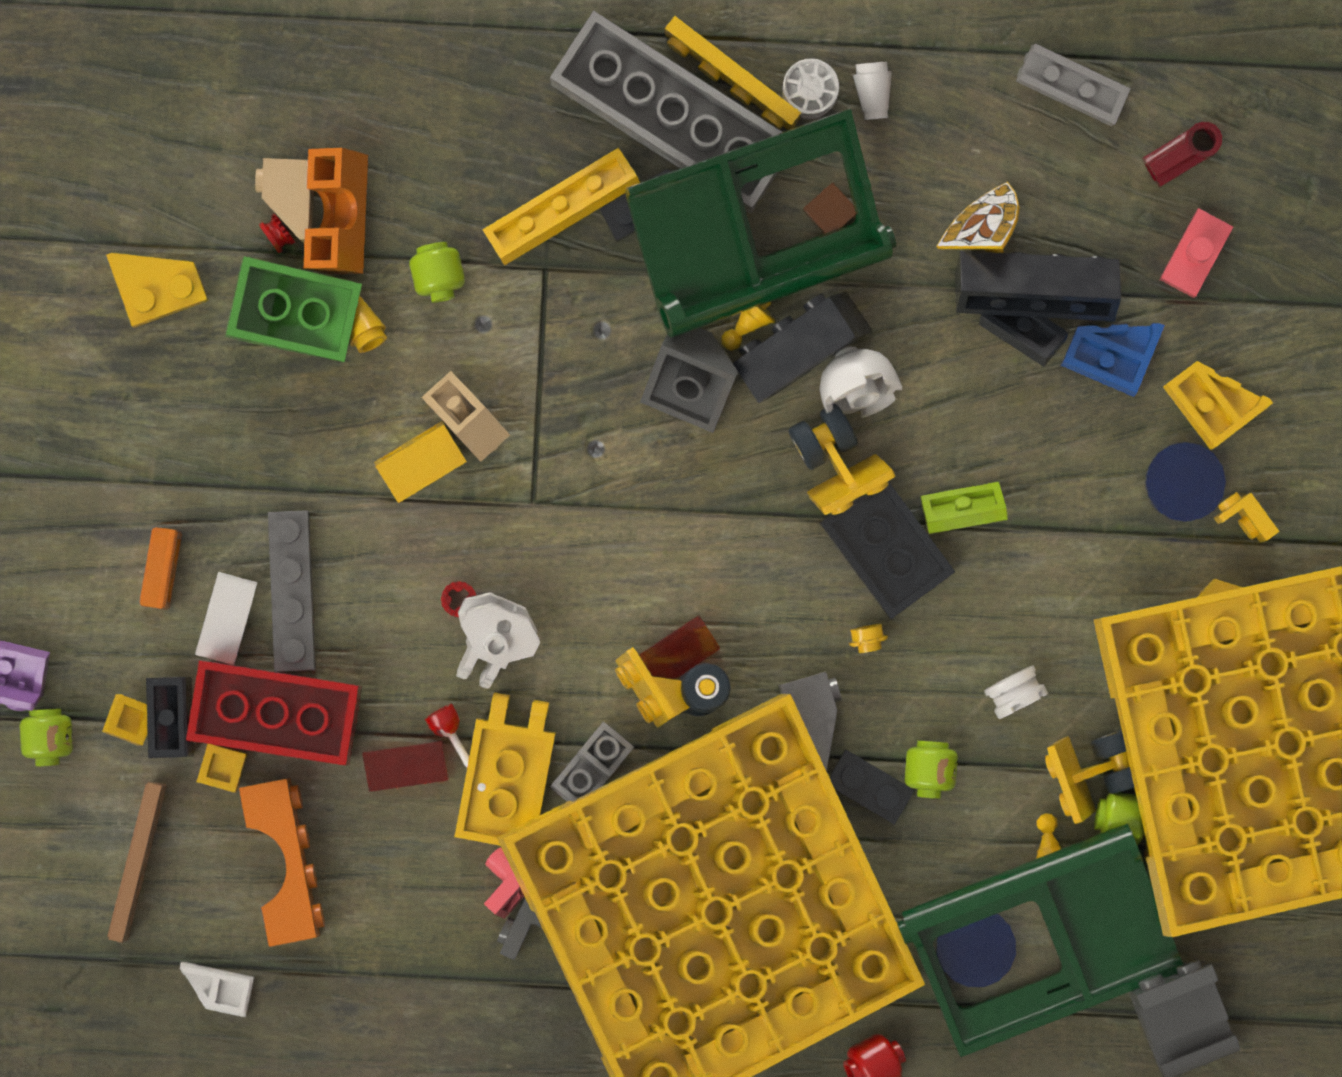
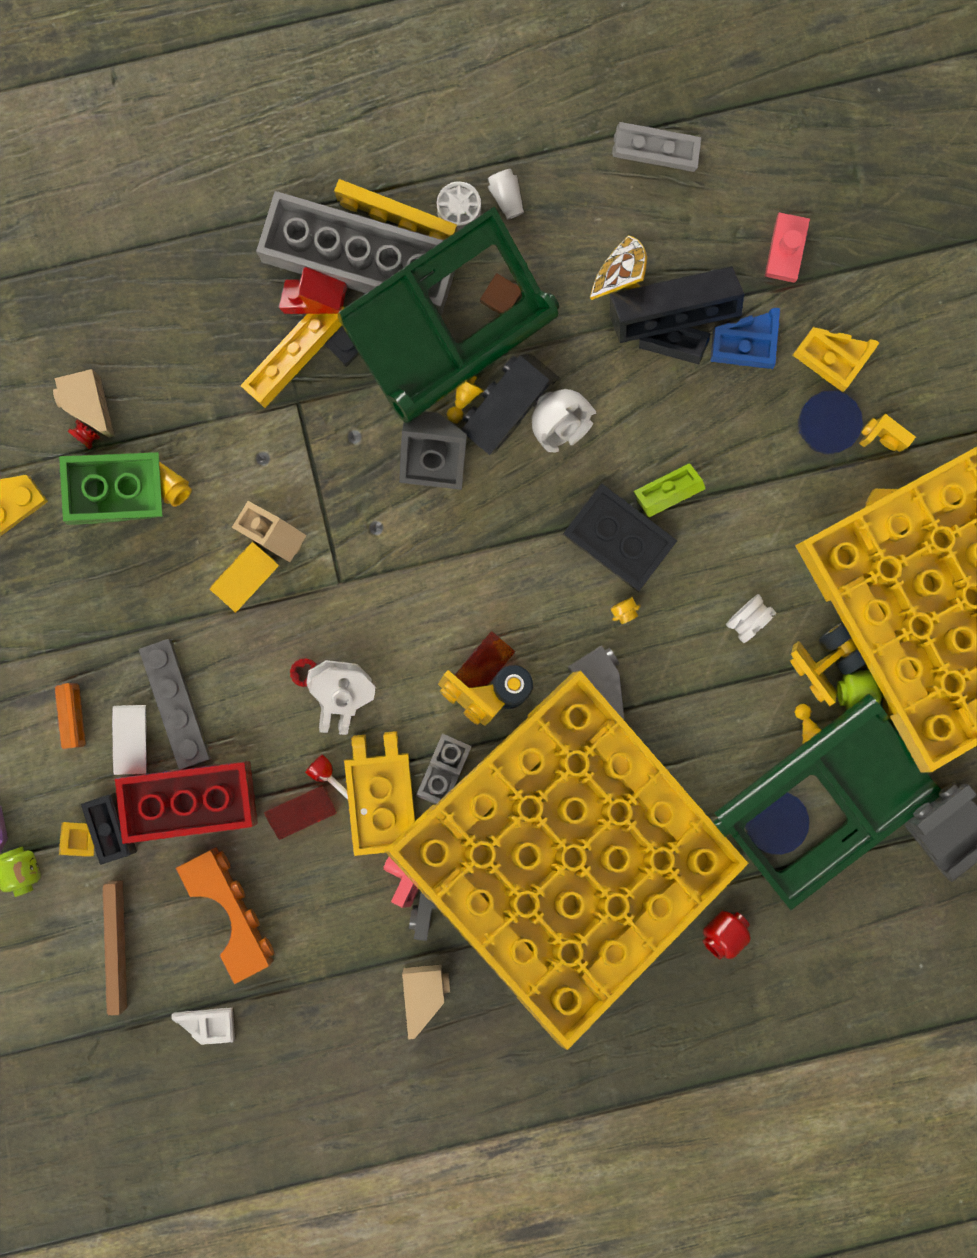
camera: 20 degrees left, 0 degrees up
yellow plate [197,744,248,793] -> none
orange arch [303,148,368,274] -> none
lime head [409,242,465,303] -> none
yellow plate [789,404,895,515] -> none
black plate [829,749,915,825] -> none
lime head [904,740,958,799] -> none
dark red piece [1142,122,1222,188] -> none
none -> red slope [279,267,347,314]
none -> tan slope [402,965,450,1039]

